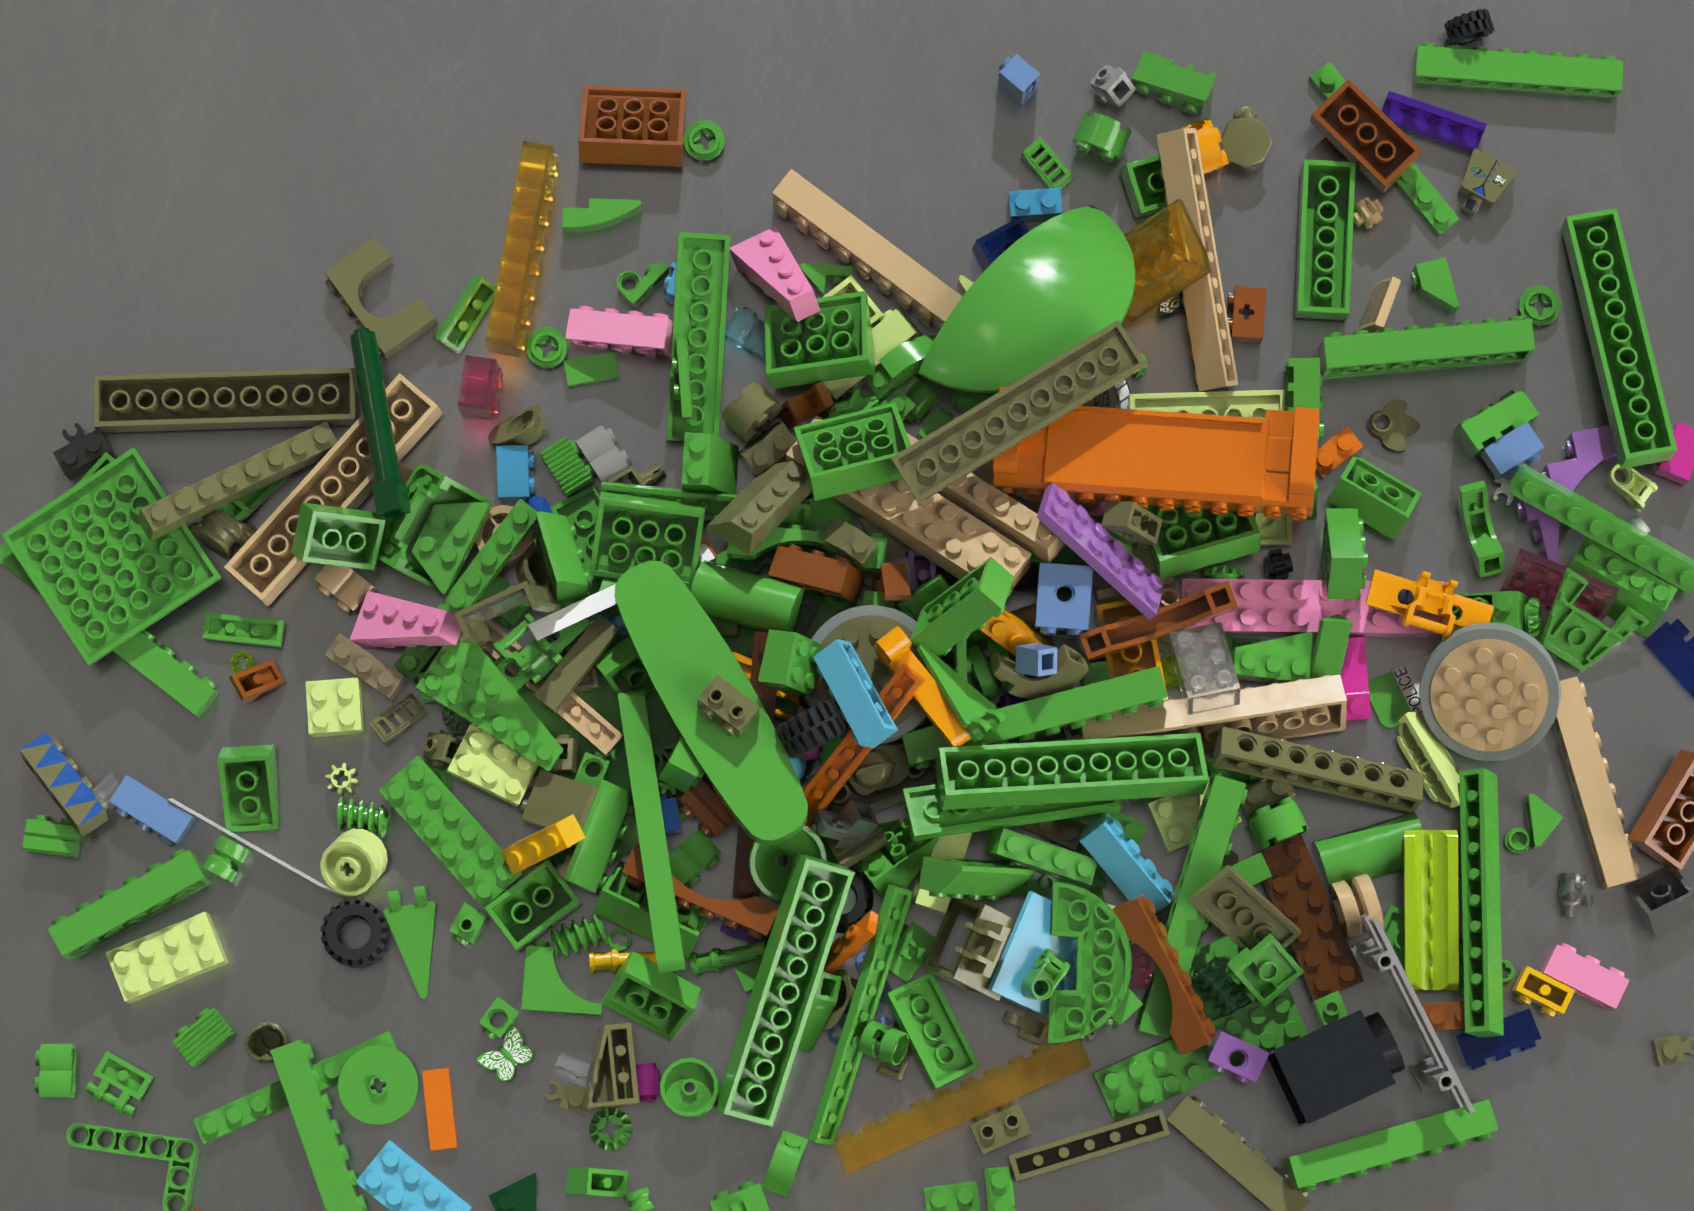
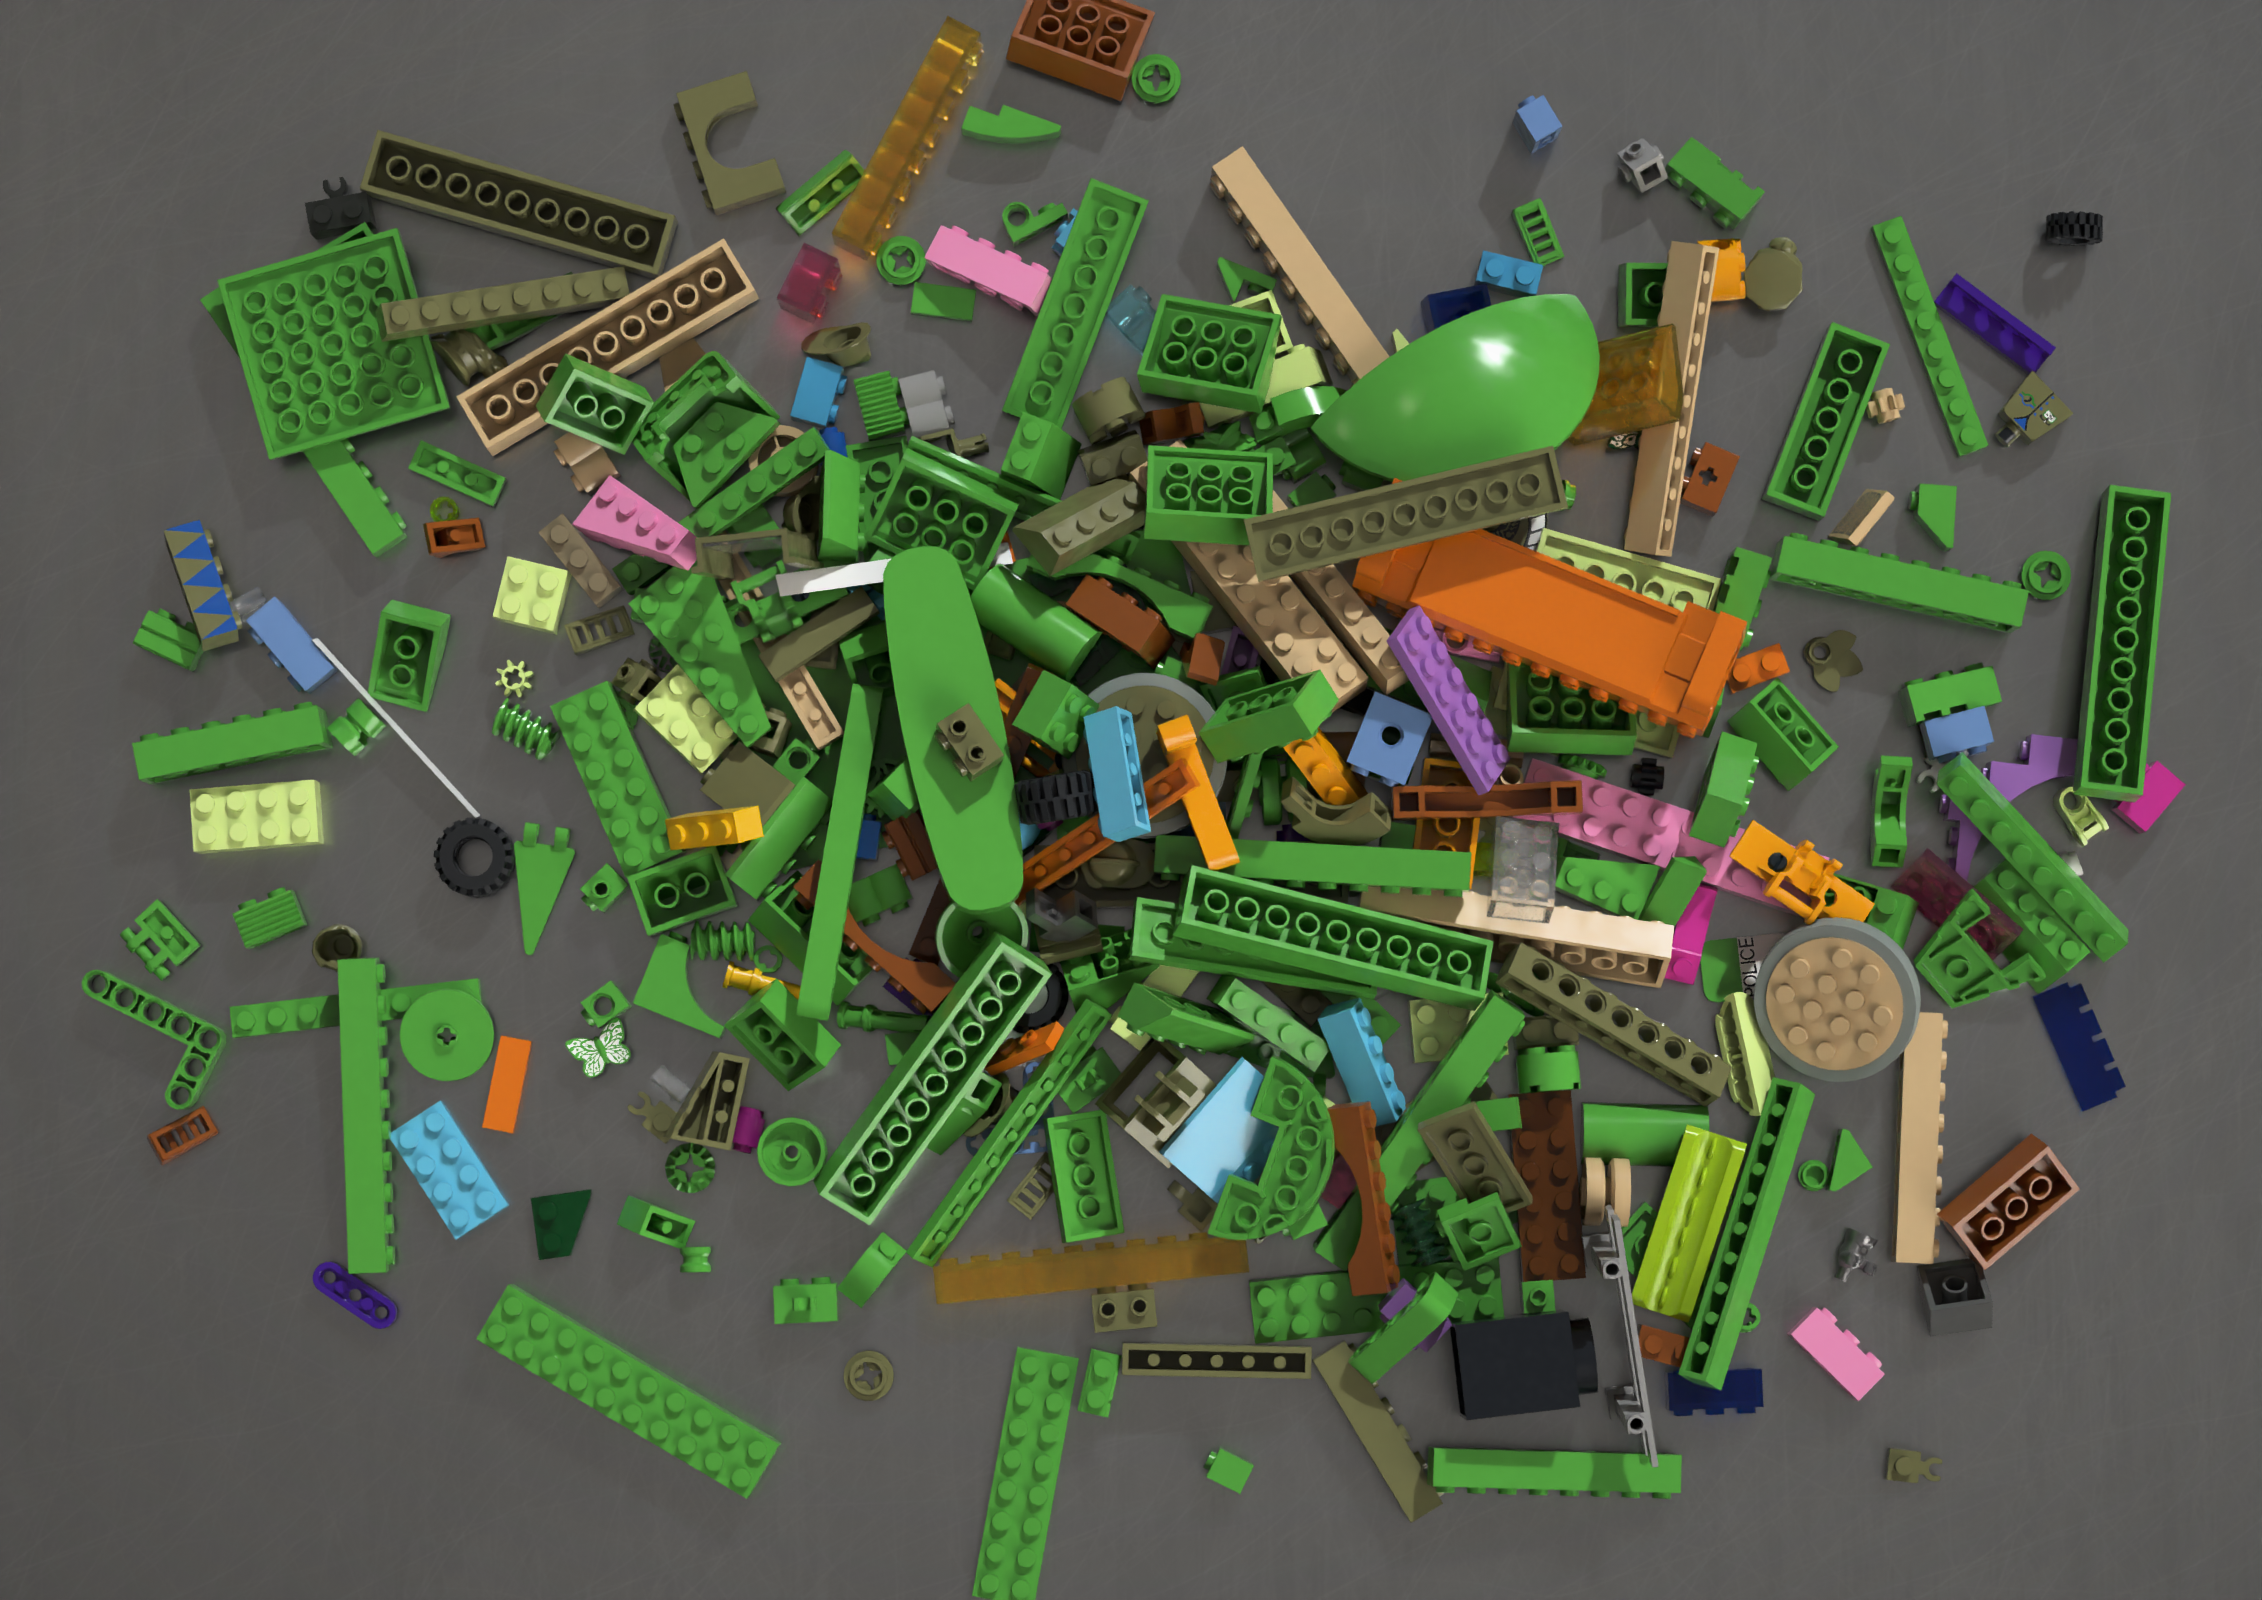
camera: 15 degrees right, 5 degrees up
bright green brick [34,1044,77,1099] -> none
yellowish green wheel [320,829,388,896] -> none
dark green brick [350,328,411,519] -> none
bright green plate [671,339,692,419] -> none
bright pink wedge [730,226,821,322] -> none
olive slope [820,517,878,569] -> none
bright green wheel [859,1021,909,1066] -> none
bright green flag [917,644,1006,742] -> none
medium blue brick [1016,643,1057,677] -> none
bright green piece [1021,948,1070,1000] -> none
bright green brick [1072,111,1132,164] -> none
olive brick [1101,501,1163,544] -> none
dark orange brick [1310,79,1422,193] -> none
bright green brick [1413,43,1623,98] -> none
yellow brick [1511,966,1575,1018] -> none
bright green gear [1525,598,1542,640] -> none
none -> bright green beam [1348,1272,1459,1384]

